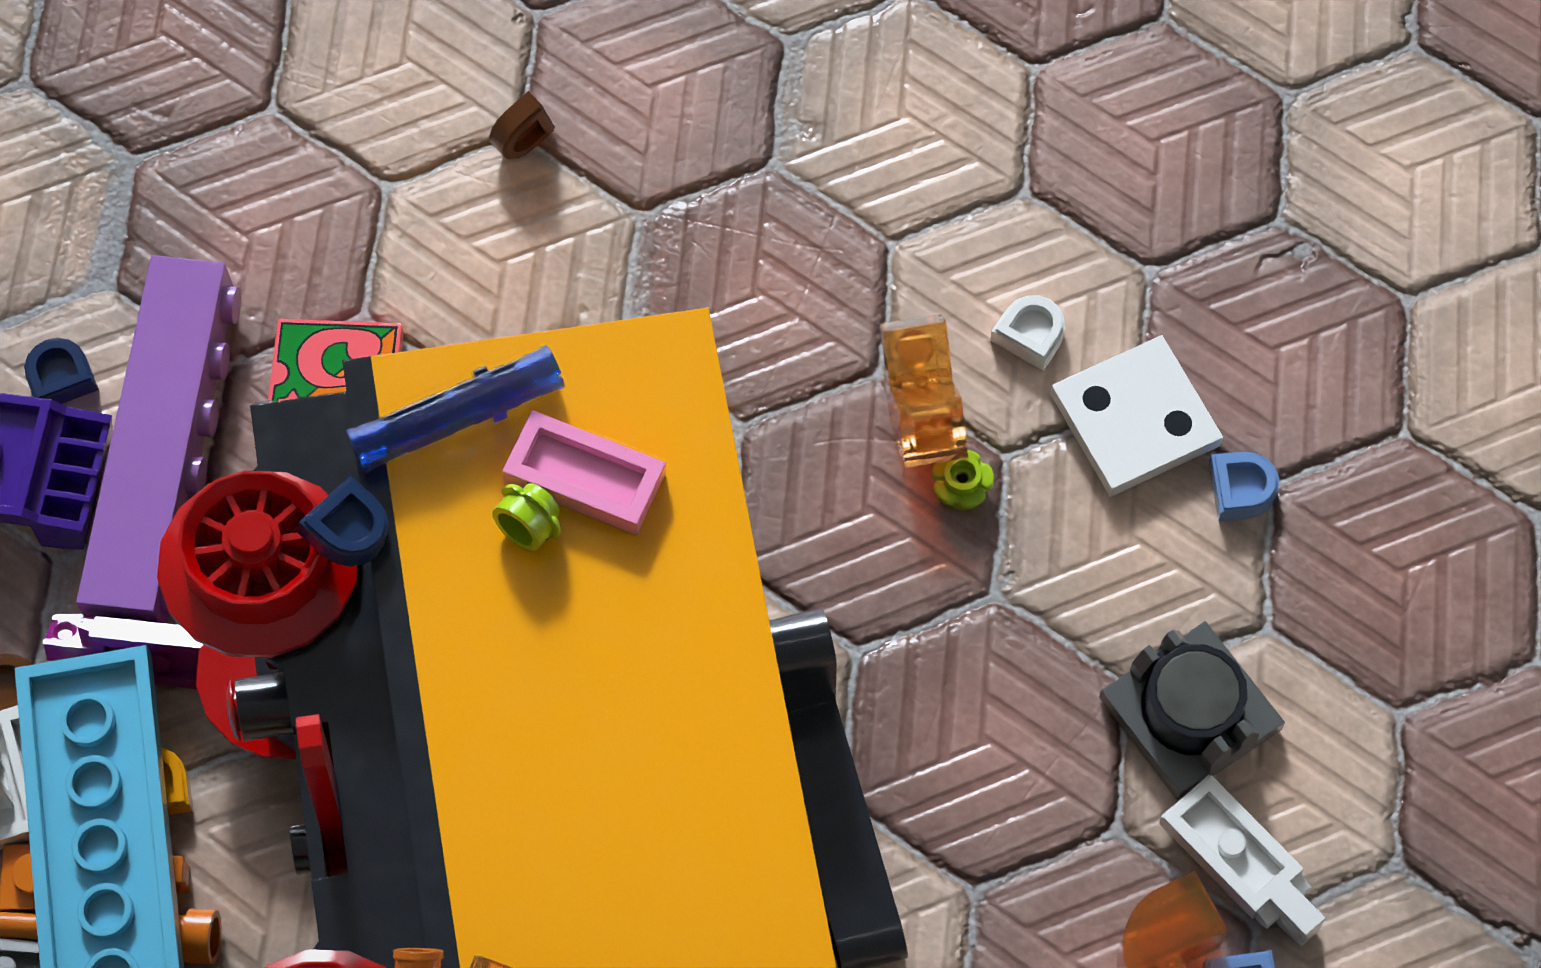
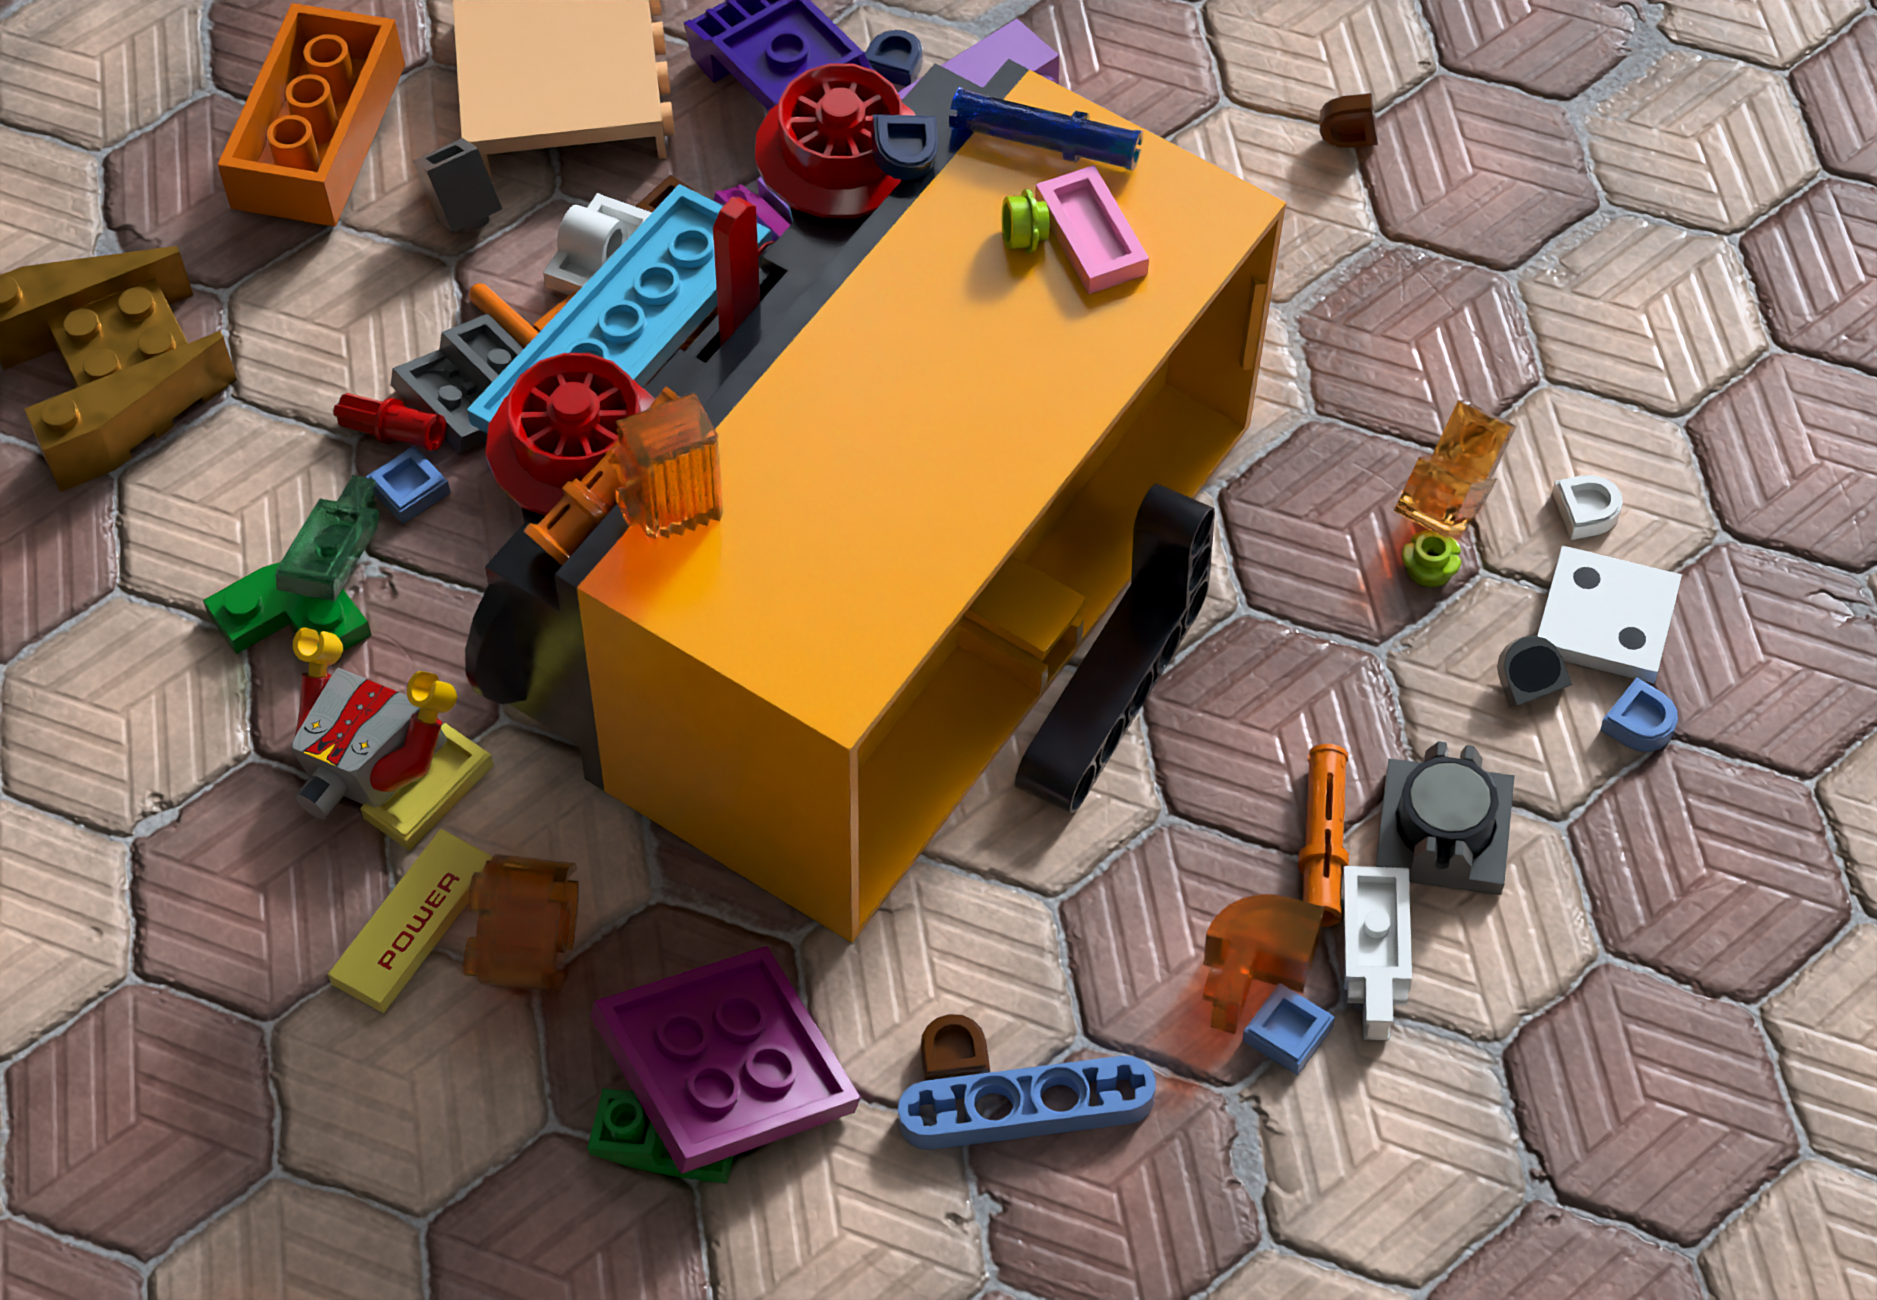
camera: 45 degrees right, 10 degrees down
none -> orange pin [1298,744,1349,927]
none -> tile [1497,635,1572,707]

